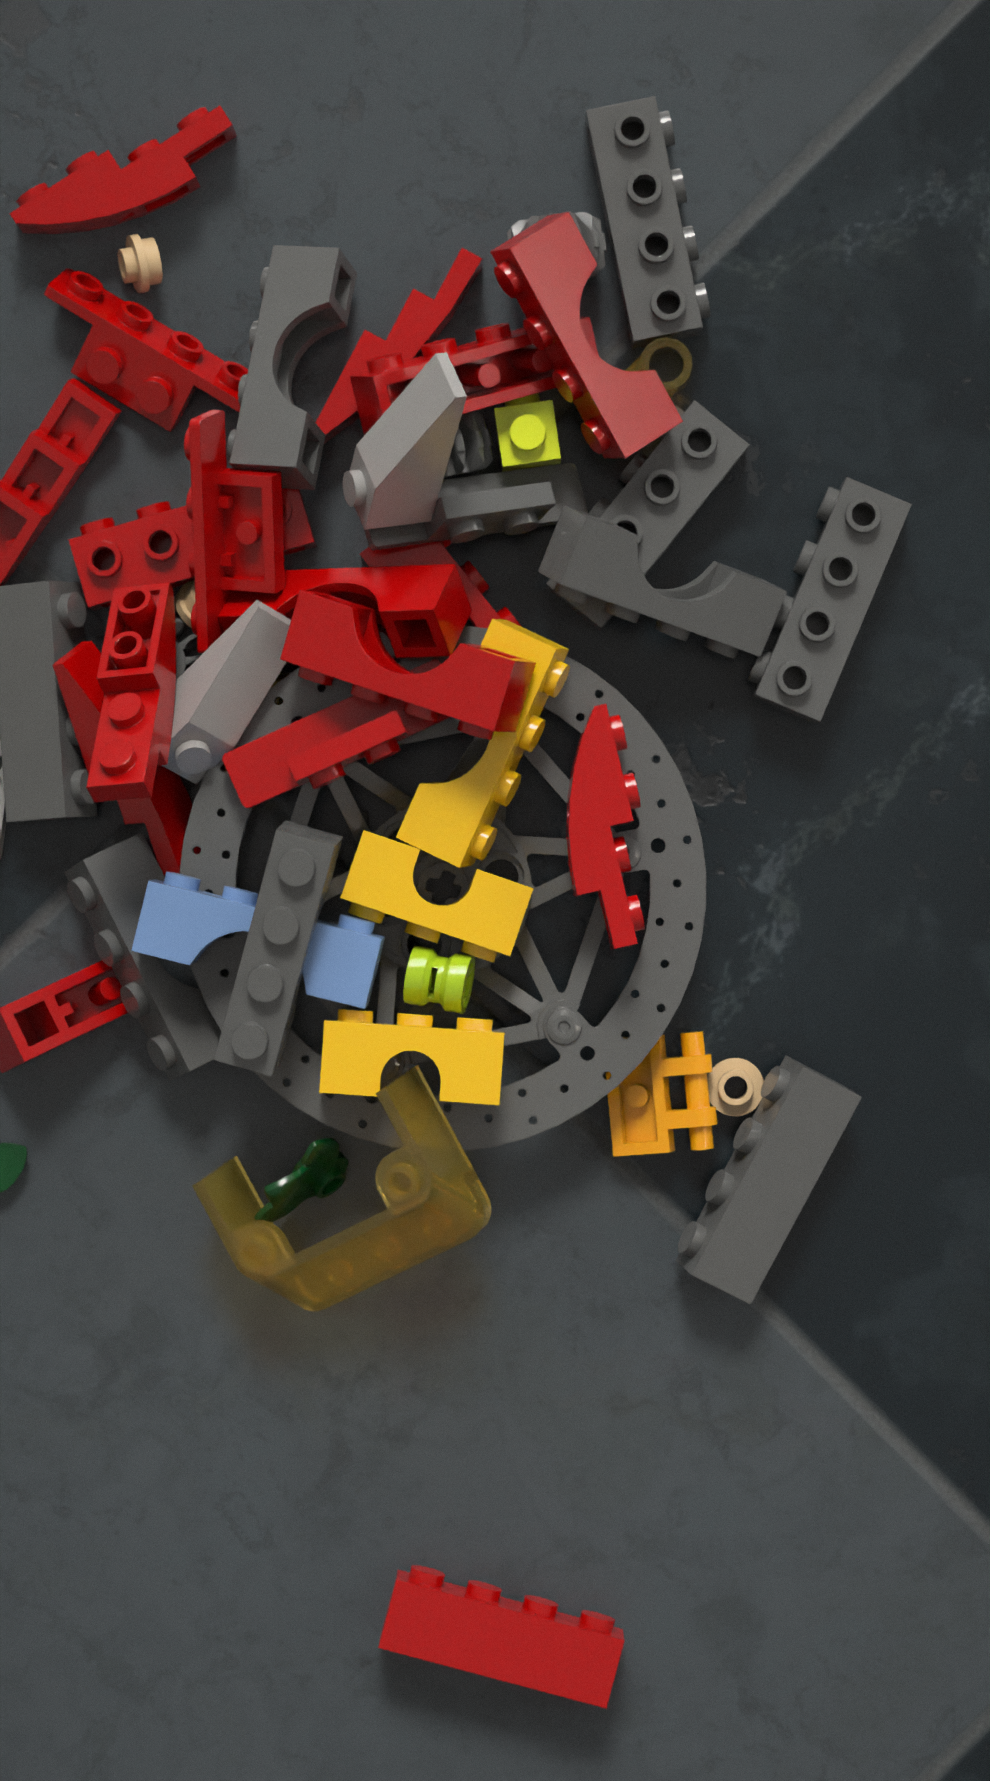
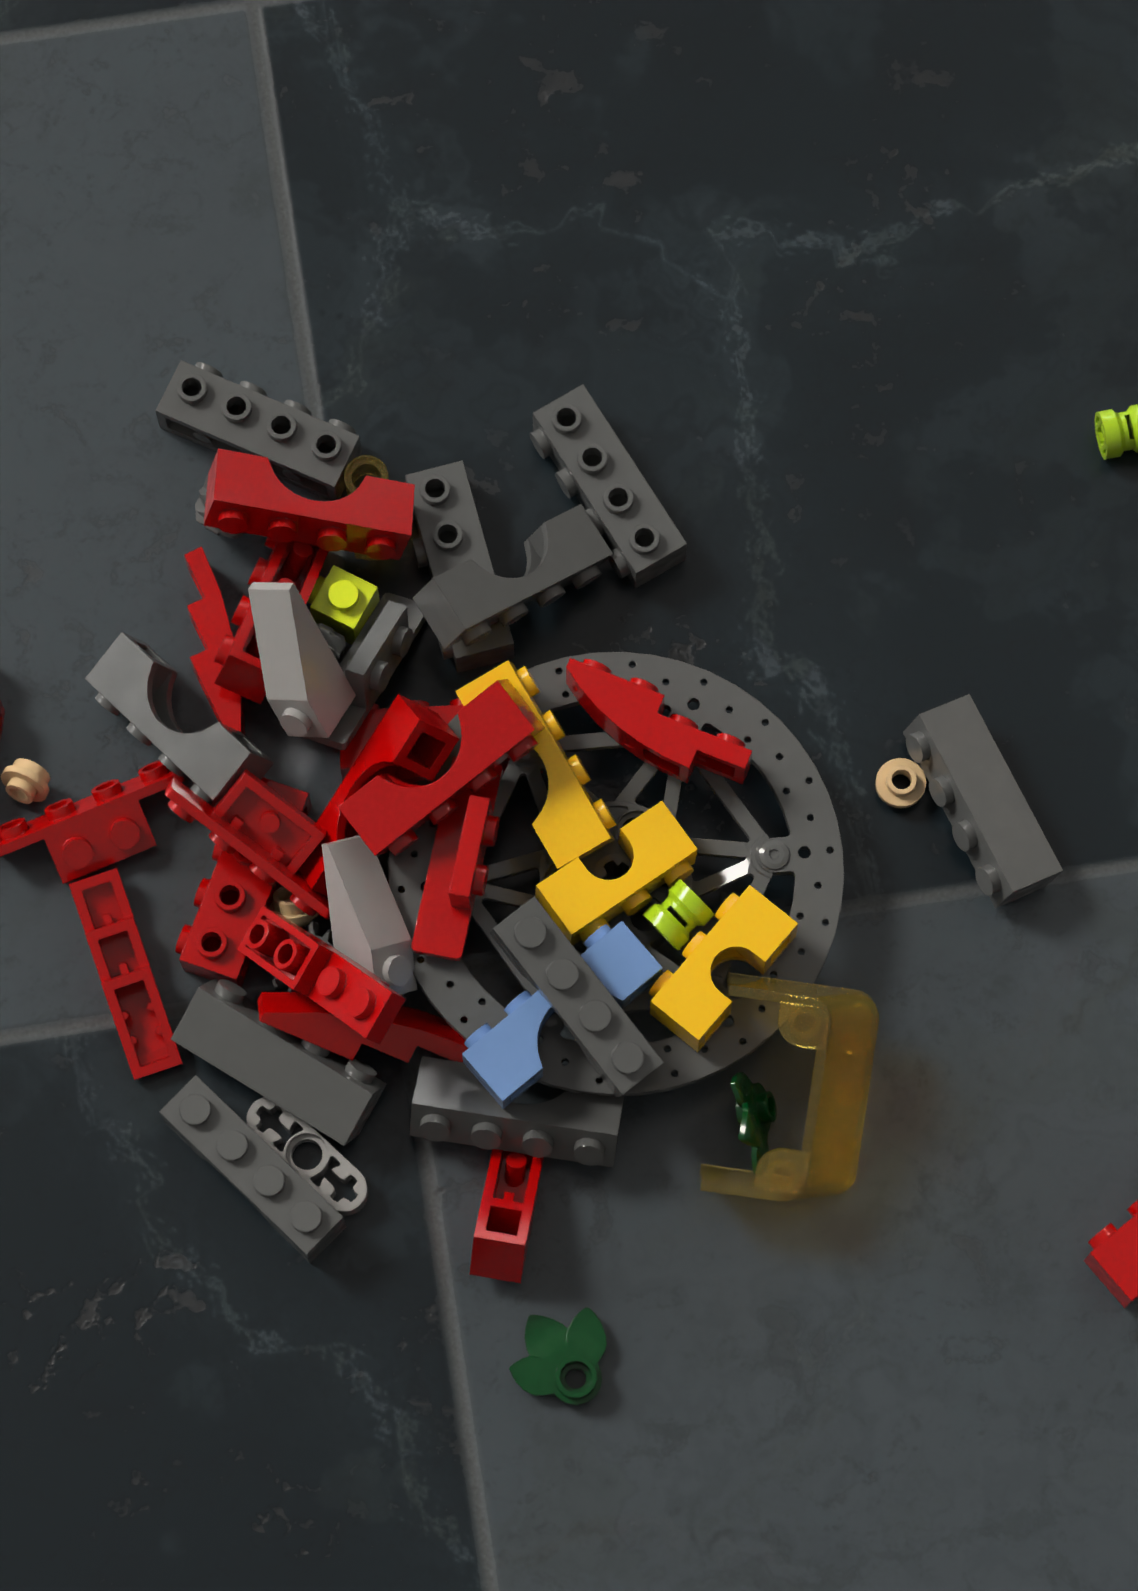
camera: 55 degrees left, 15 degrees down
light orange plate [605,1031,717,1157] -> none

